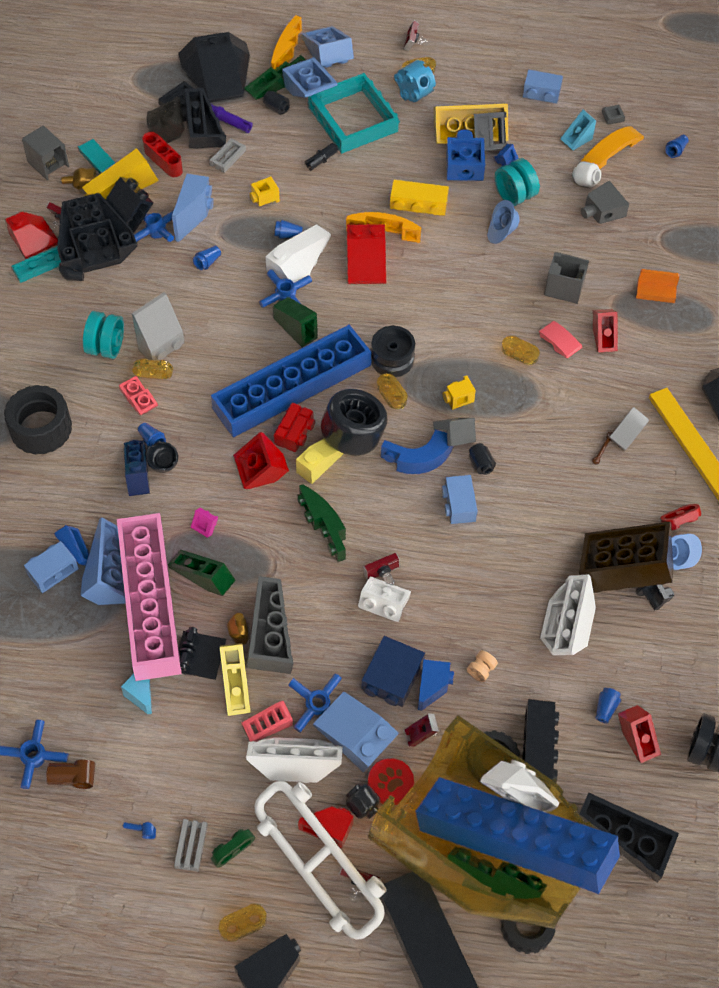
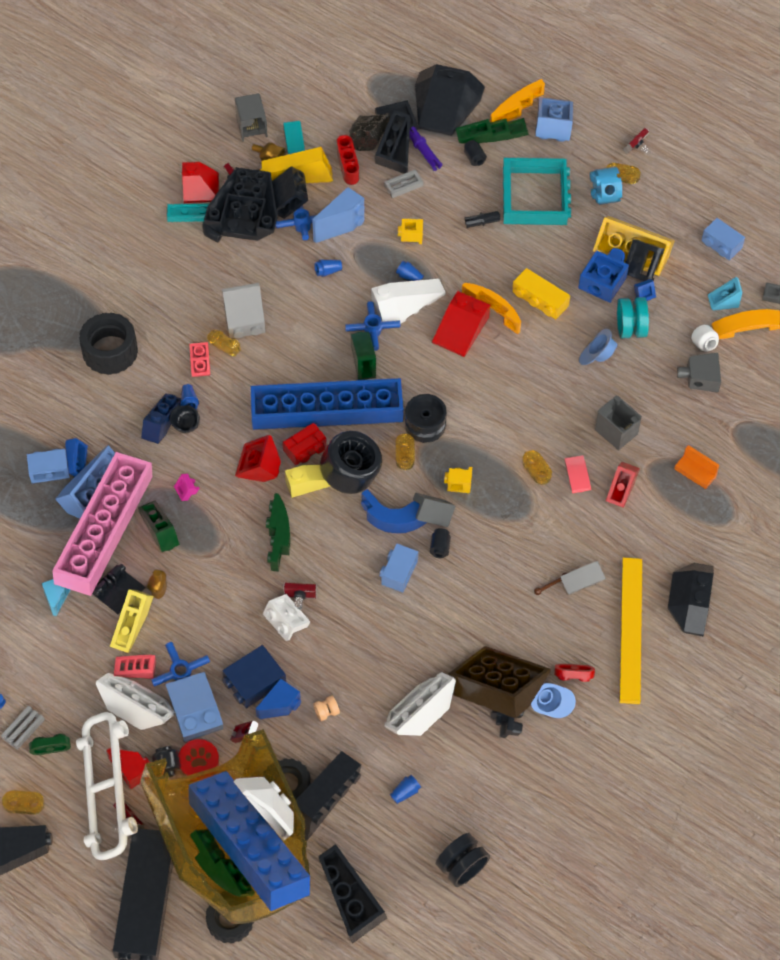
camera: 30 degrees right, 0 degrees up
teal wheel [83,311,124,359] -> none
dark grey wedge [246,576,294,674] -> none
medium blue slope [282,57,337,98] -> none
red slope [617,705,661,763] -> none

